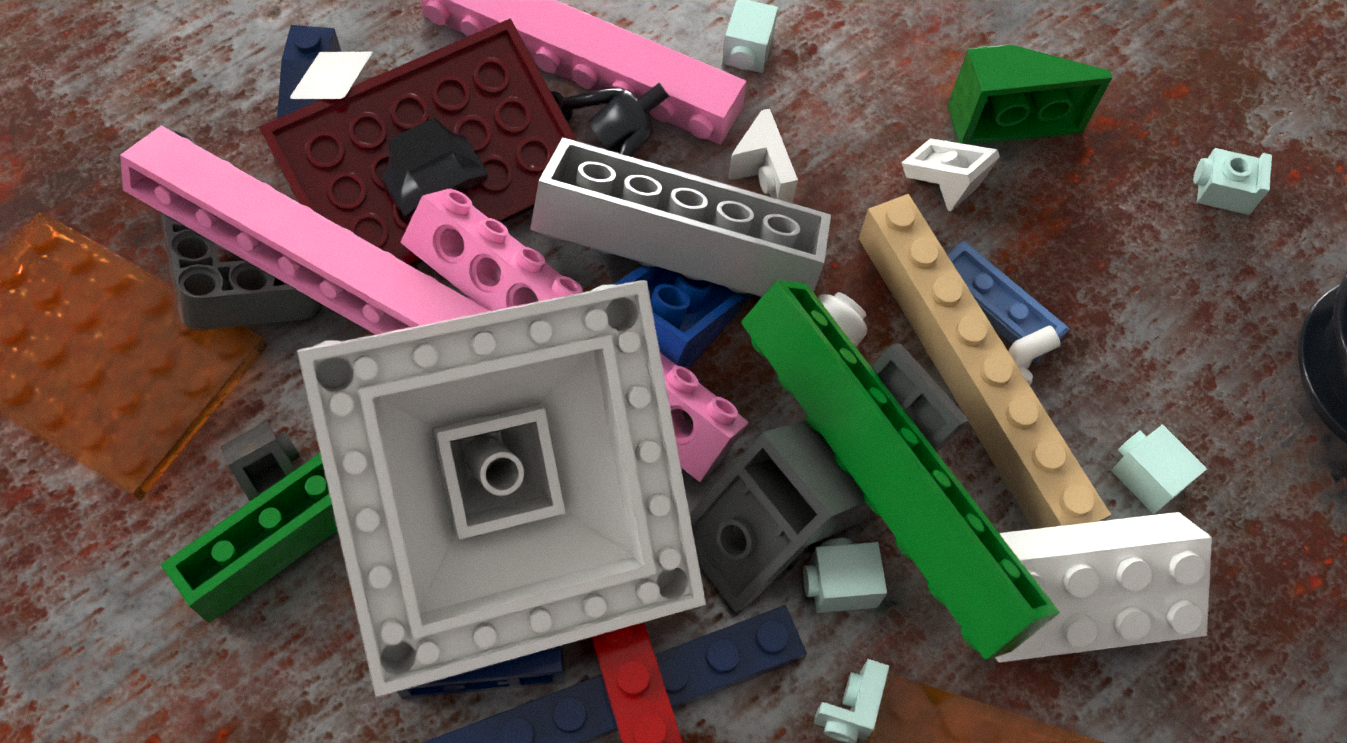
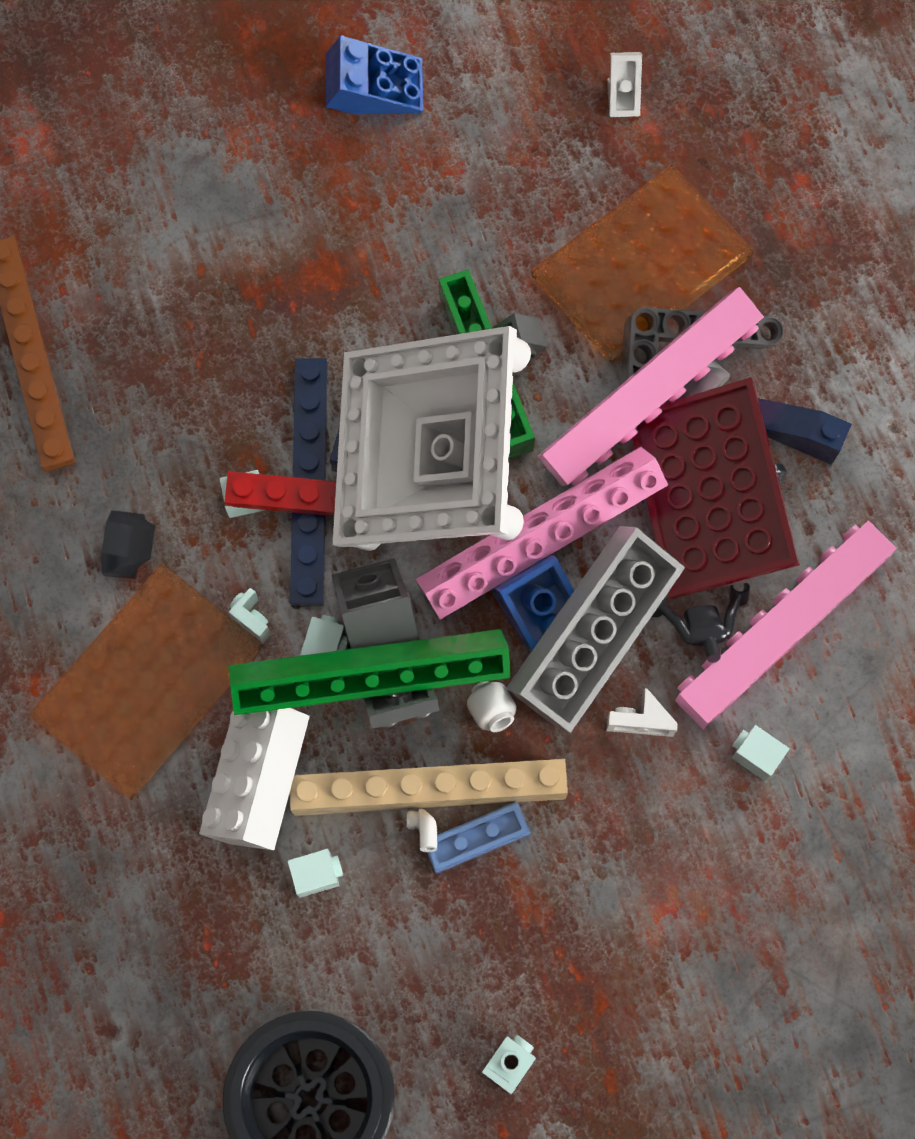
camera: 115 degrees right, 10 degrees up
white sticker [290,52,373,99] -> none
black slope [382,118,488,221] -> none
white slope [902,139,1000,212] -> none
green slope [947,44,1112,145] -> none

